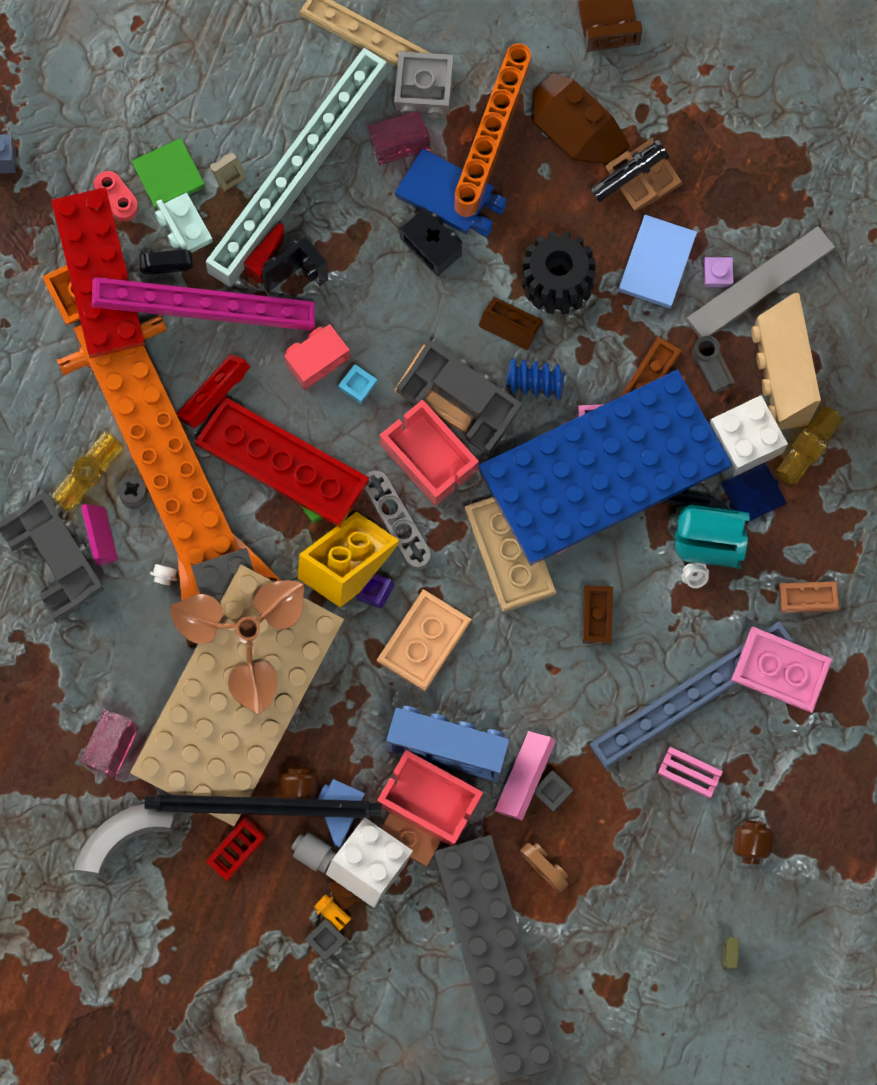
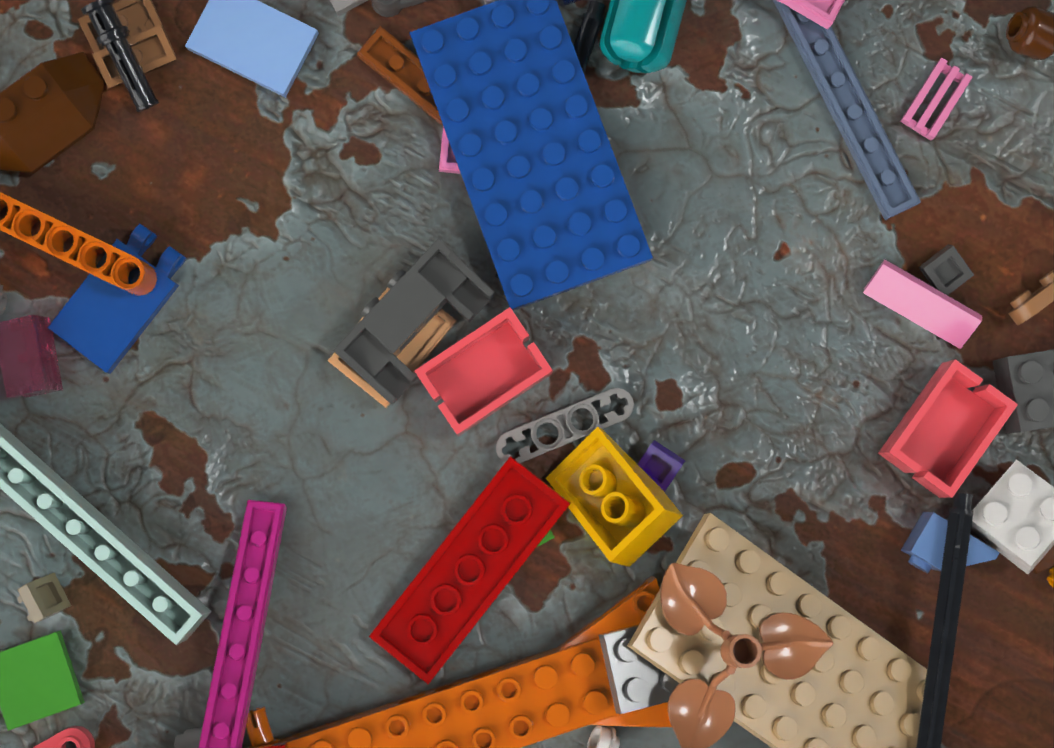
camera: 85 degrees left, 10 degrees up
black beam [139,250,193,274] -> none
light aqua bracket [155,193,213,253] -> none
red plate [176,354,251,428] -> none
red slope [205,817,269,881] -> none
red slope [244,223,285,285] -> none
black bracket [262,236,328,292] -> none
reddish brown head [280,767,318,799] -> none
coral brick [284,324,350,390] -> none
light grey brick [291,832,336,873] -> none
medium azure plate [338,364,378,404] -> none
light nougat tile [377,589,472,692] -> none
nougat plate [381,813,441,868] -> none
medium blue brick [386,706,510,783] -> none
black brick [400,207,462,277] -> none
tan tile [464,497,556,613] -> none
reddish brown slope [479,297,543,350] -> none
blue piece [506,358,565,400] -> none
black wheel [522,231,596,315] -> none
reddish brown plate [582,585,613,645] -> none
white plate [681,563,709,588] -> none

